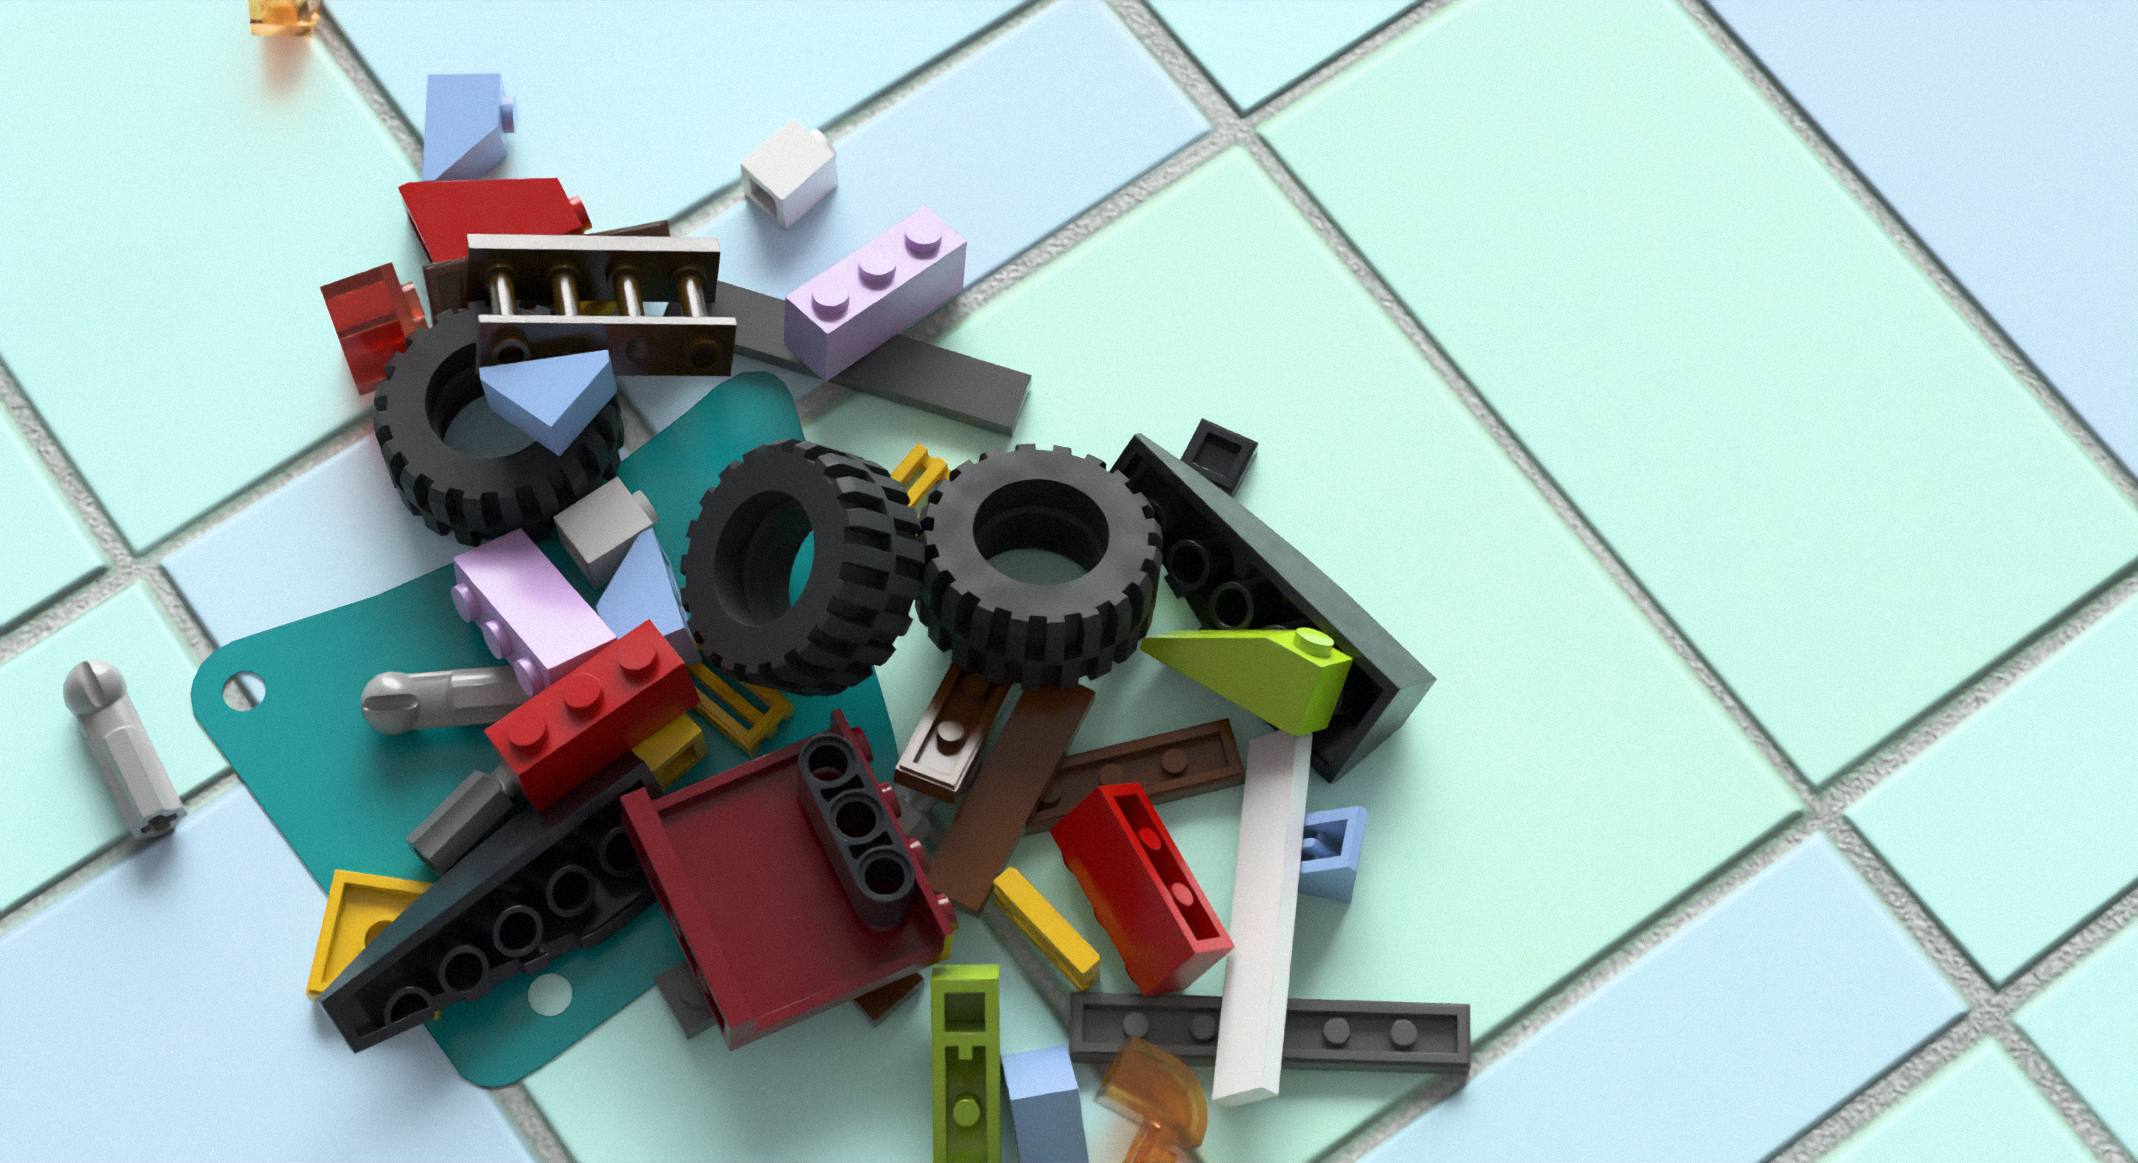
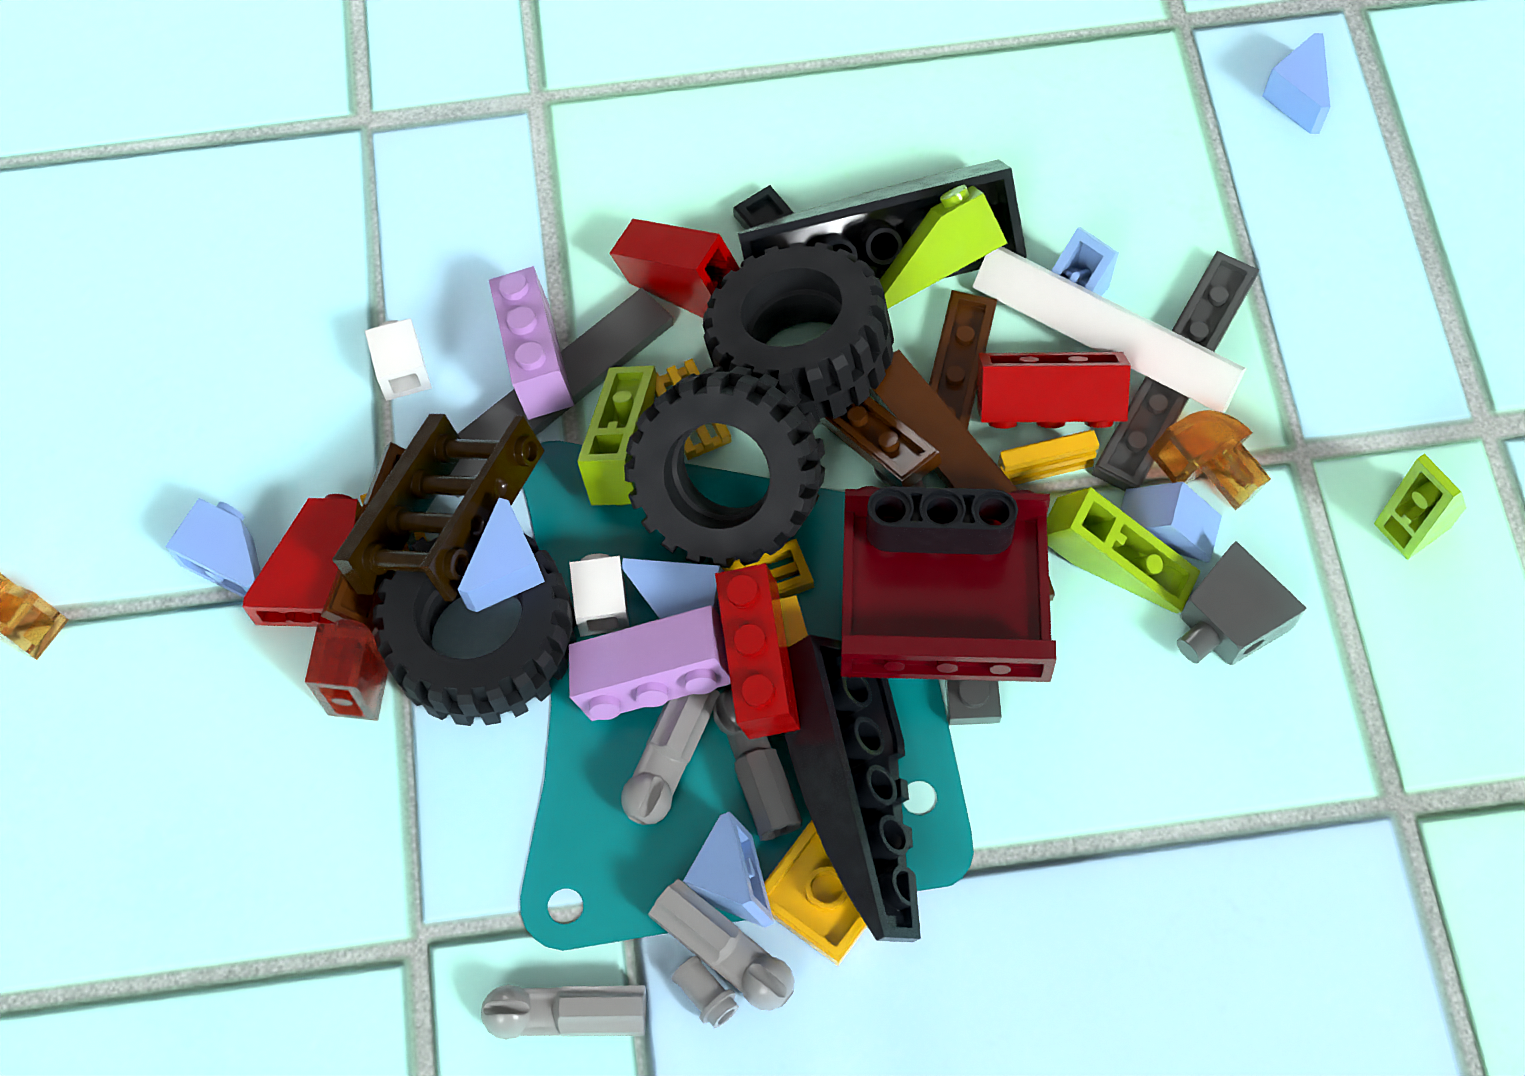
camera: 60 degrees left, 0 degrees up
none -> lime slope [577,365,657,505]
none -> red slope [609,218,740,318]
none -> light grey piece [648,879,795,1011]
none -> light grey pin [671,956,739,1028]
none -> light blue slope [683,811,774,927]
none -> light blue slope [1262,33,1330,134]

